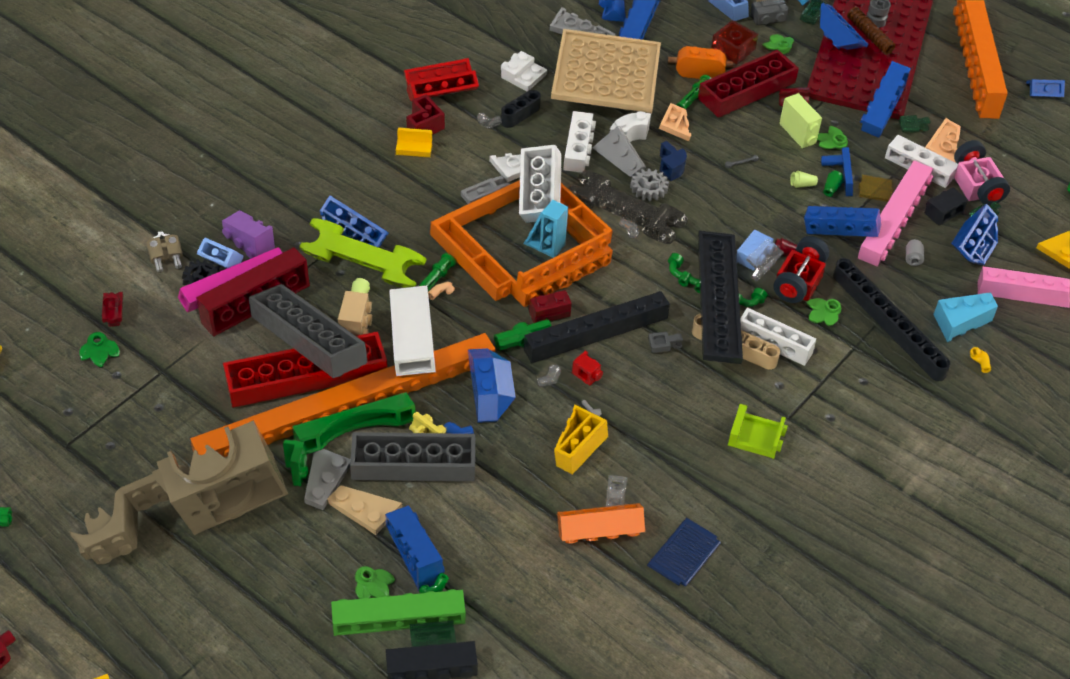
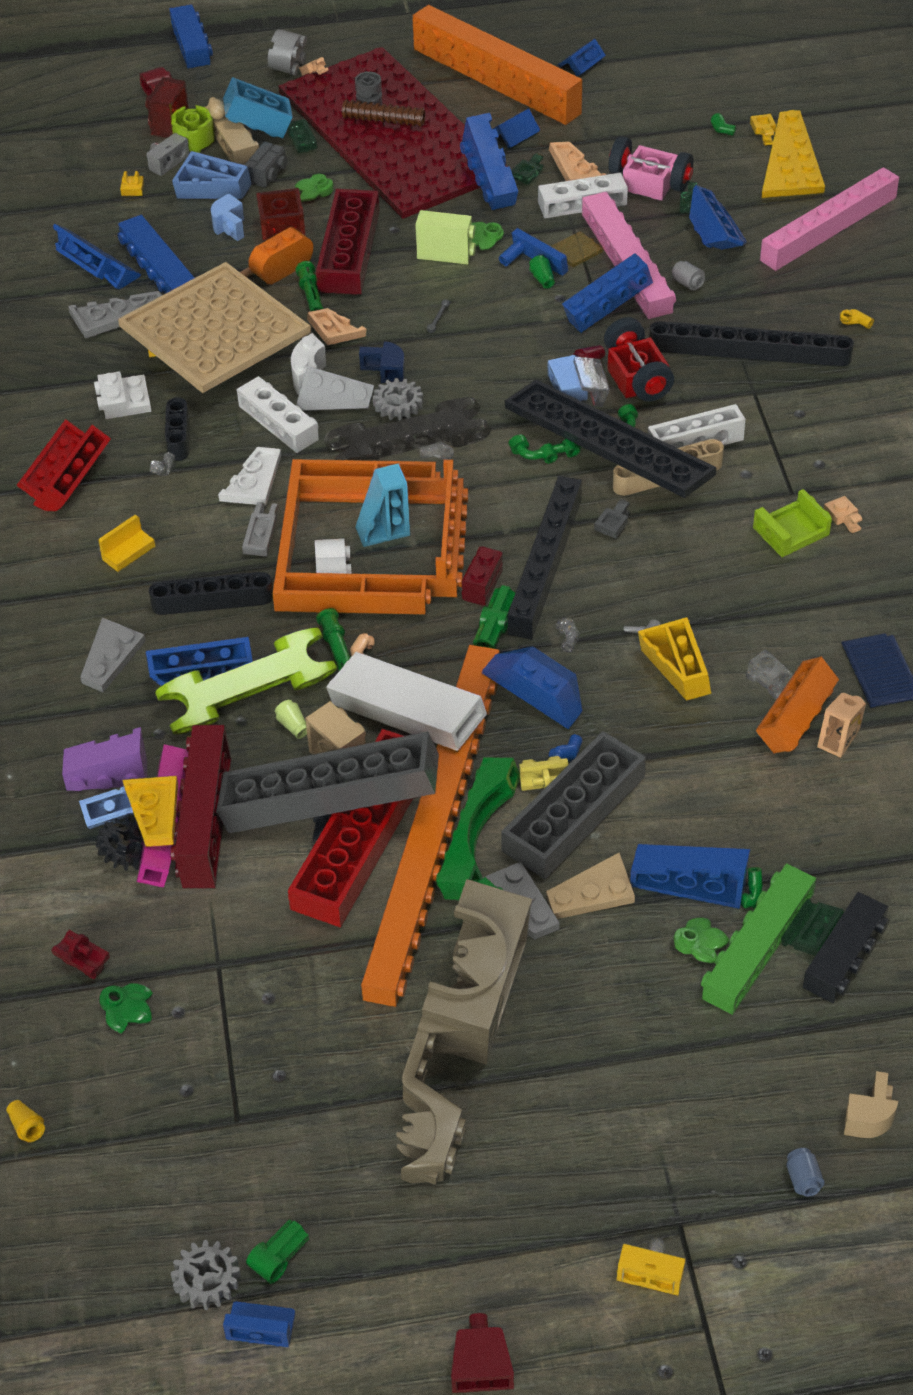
camera: 45 degrees left, 0 degrees up
dark tan piece [146,232,183,272] -> none
dark red brick [406,94,445,134] -> none
white brick [519,145,561,223] -> none
red brick [572,350,603,386] -> none
dark red hips [779,87,811,106] -> none
yellowish green cone [790,171,818,188] -> none
bright green plate [807,298,842,326] -> none
blue wedge [820,3,868,50] -> none
black brick [924,187,968,226] -> none
medium azure wedge [934,292,998,342] -> none
none -> light grey wing [80,617,146,692]
none -> yellow wing [122,776,178,847]
none -> black beam [149,572,273,615]
none -> light blue brick [211,194,244,241]
none -> white brick [315,538,352,574]
none -> blue panel [493,108,540,148]
none -> light nougat torso [817,693,866,758]
none -> light nougat plate [824,496,862,533]

